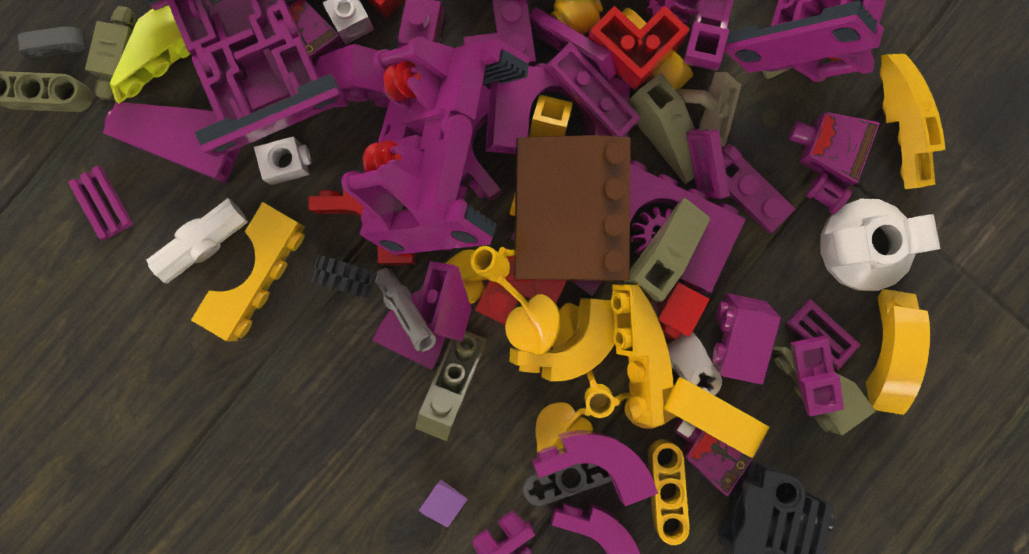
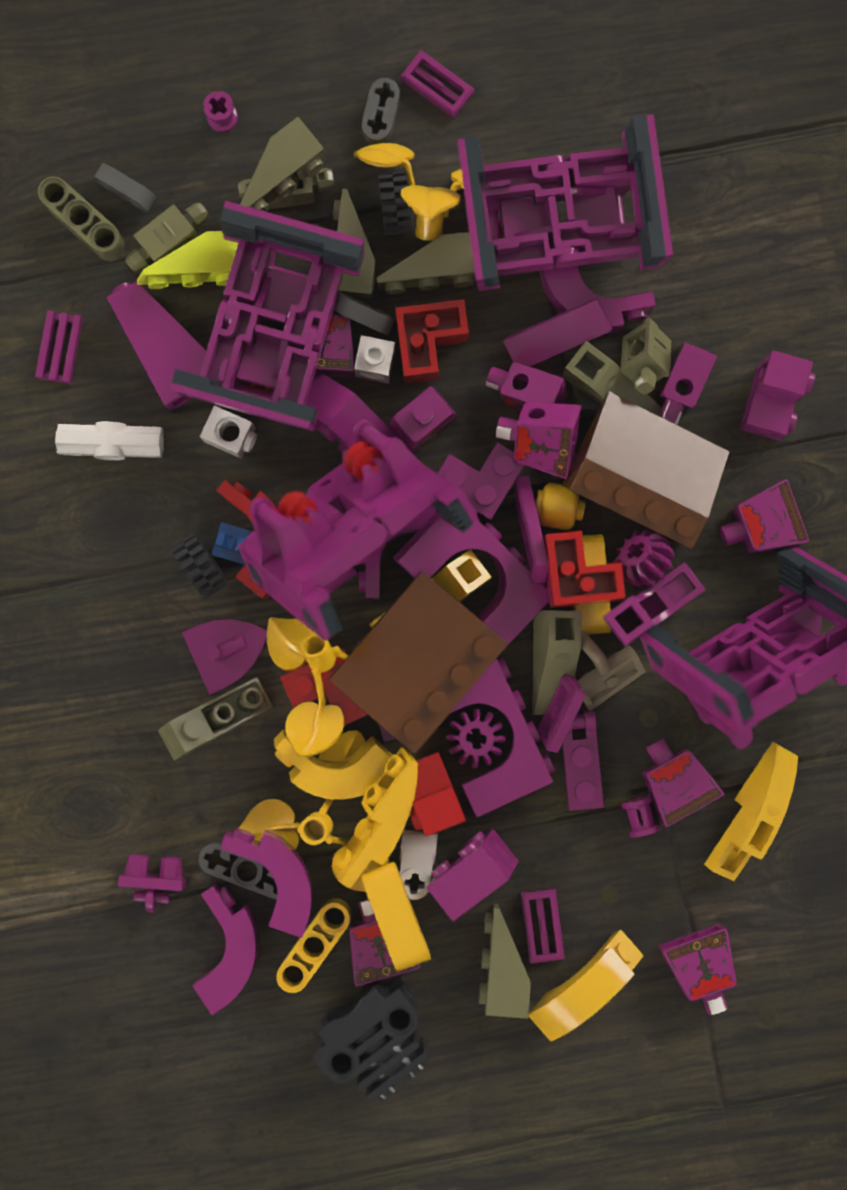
camera: 40 degrees right, 0 degrees up
yellow arch [191,202,305,341] -> none
light grey pin [375,268,436,352] -> none
magenta slope [416,261,472,342] -> none
medium lavender slope [419,479,468,528] -> none
magenta tile [544,41,641,137] -> none
olive slope [624,197,711,301] -> none
magenta slope [790,336,844,416] -> none
white piece [820,199,940,291] -> none
none -> blue tile [211,522,254,565]
none -> magenta torso [658,923,737,1015]

